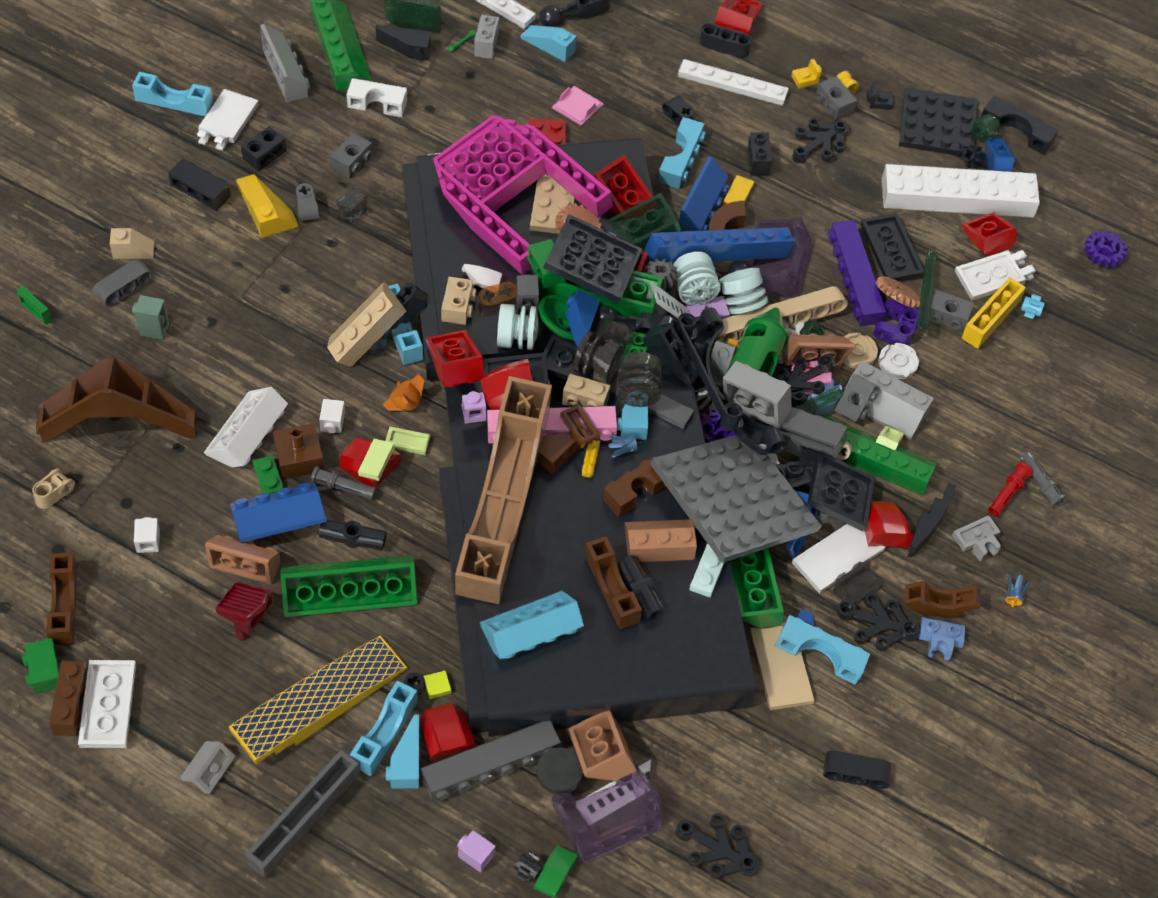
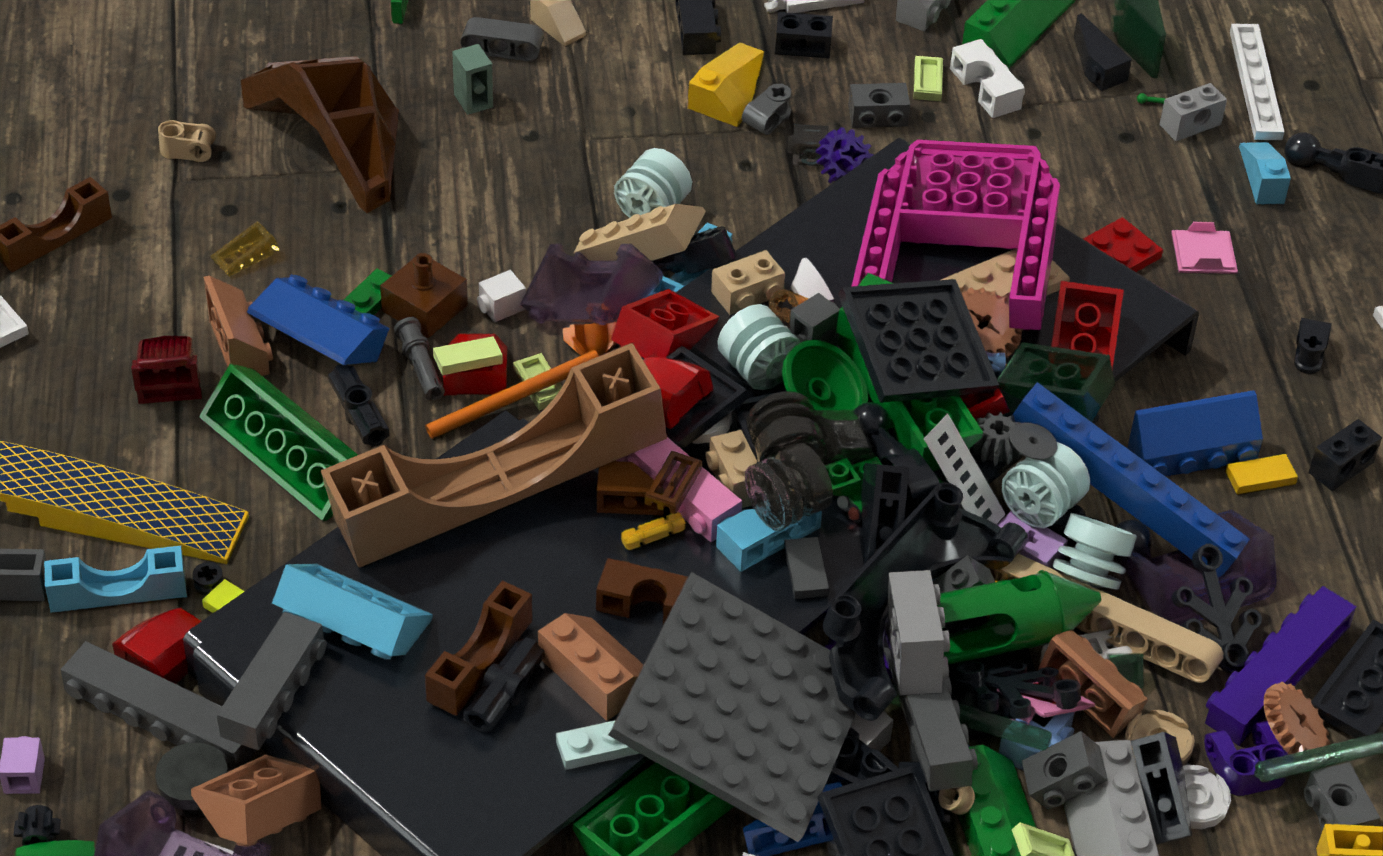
camera: 55 degrees right, 10 degrees down
white brick [134,517,160,553] -> none
white slope [204,387,288,467] -> none
medium azure slope [386,715,419,789] -> none
blue slope [565,289,600,346] -> none
flat silver piece [608,435,641,458] -> none
medium azure arch [658,117,706,189] -> none
reddish brown arch [708,200,746,231] -> none
none -> clear yellow slope [210,221,280,277]
none -> dark grey brick [217,612,327,750]
none -> orange piece [425,350,599,439]
none -> windscreen [520,244,664,325]
none -> light aqua wheel [614,148,692,218]
none -> dark purple gear [816,127,874,183]
none -> yellowish green tile [913,56,943,101]
none -> dark grey piece [1009,422,1057,460]
none -> black slope [1131,732,1192,845]
none -> black plant [1172,544,1262,673]

